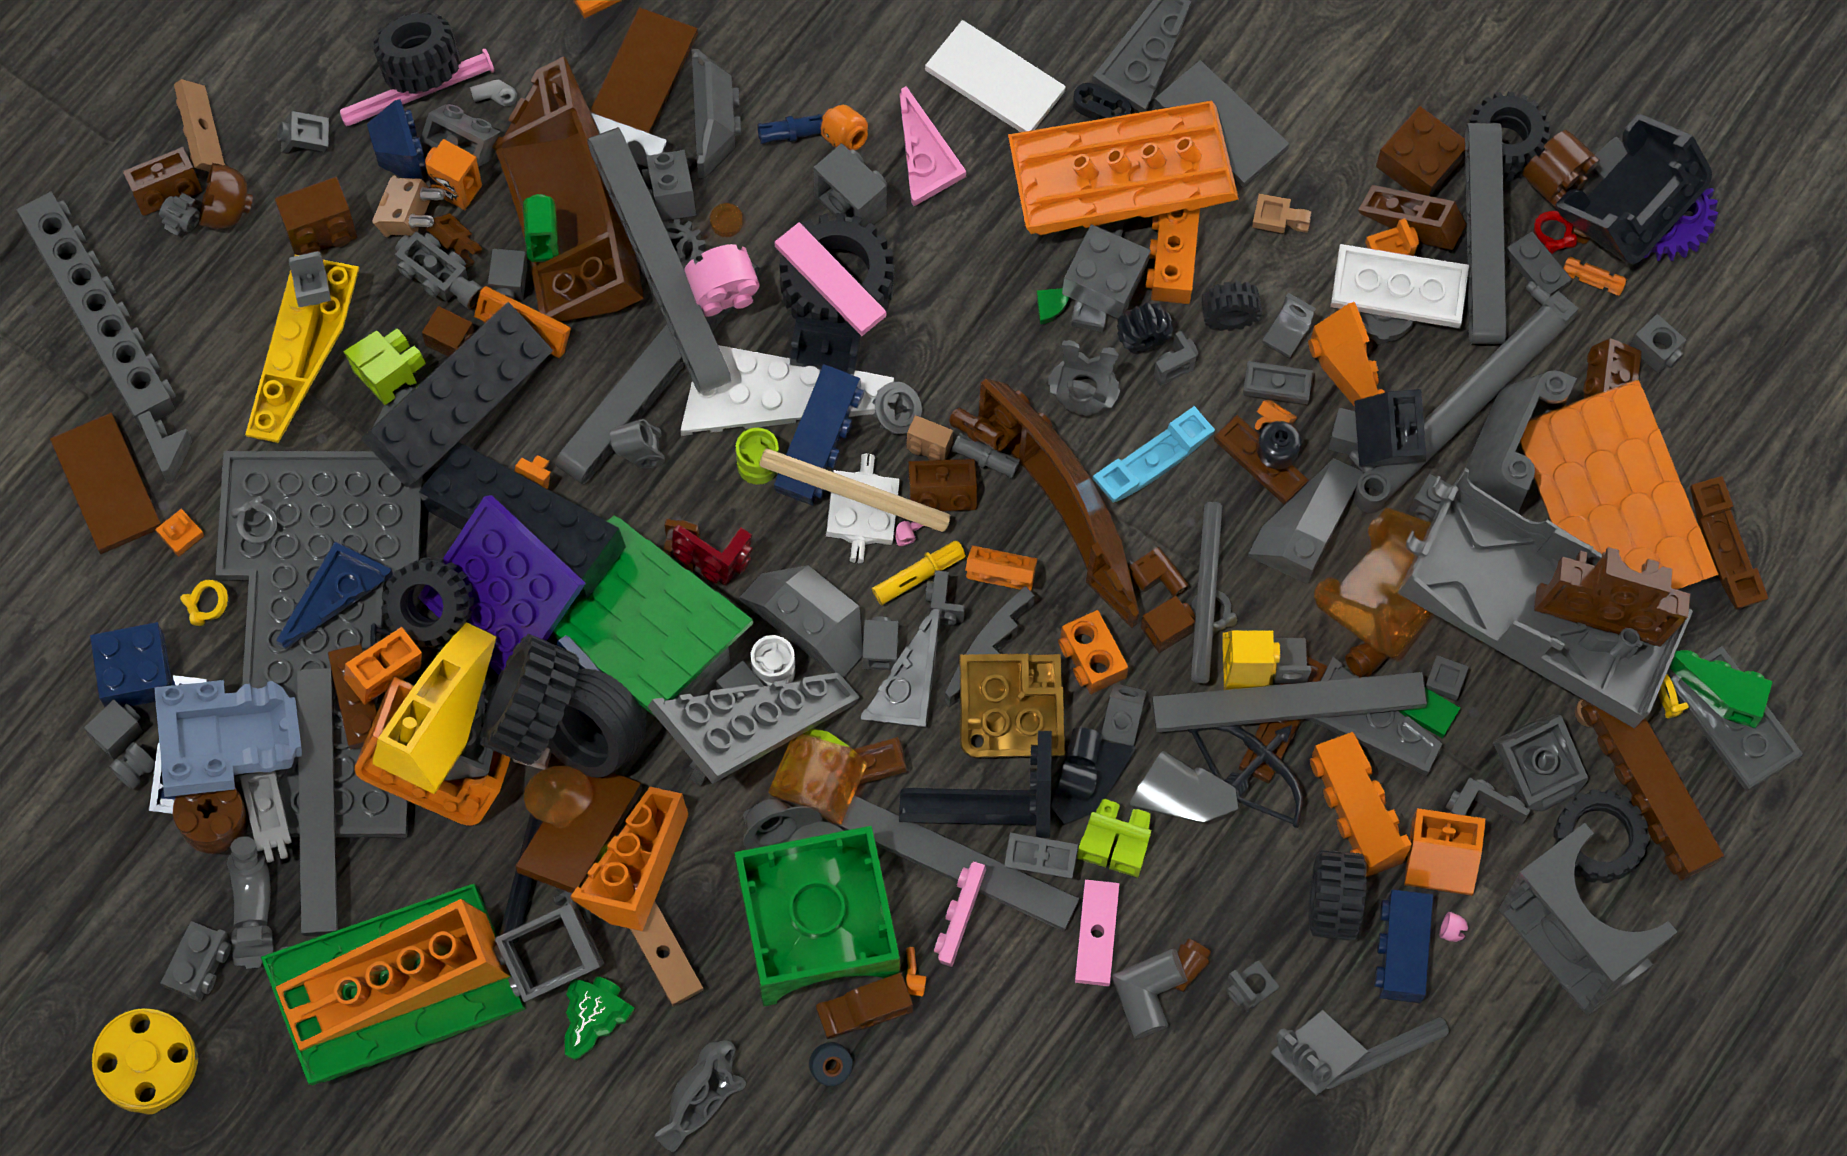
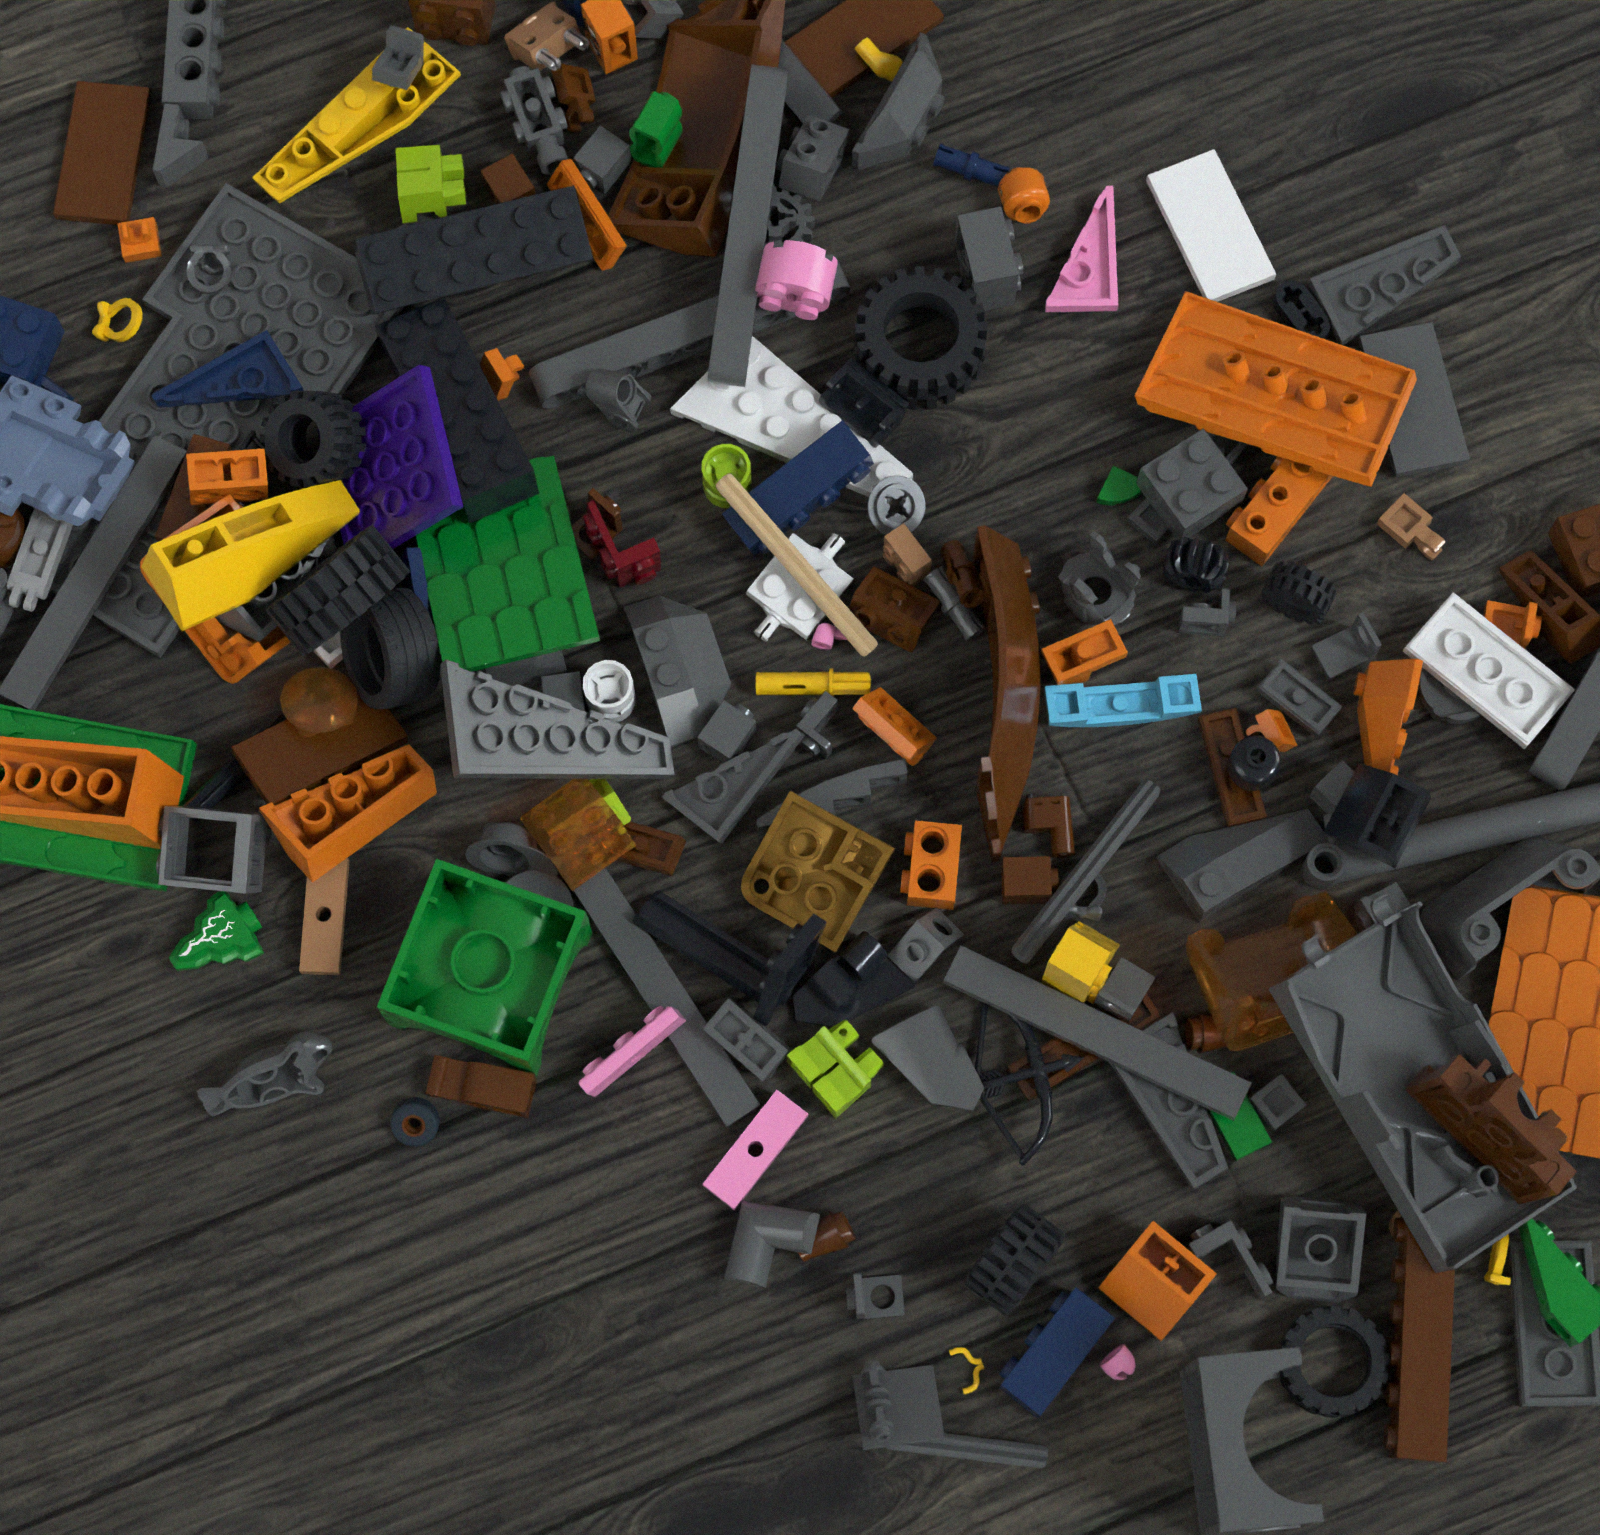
camera: 35 degrees right, 5 degrees up
clear orange tile [710,203,743,237] -> none
bright pink tile [775,222,886,336] -> none
orange hand [906,947,926,996] -> none
orange wedge [1310,732,1412,877] -> none
none -> yellow arm [855,38,903,81]
none -> yellow piece [949,1347,984,1395]
none -> orange slope [1041,619,1128,685]

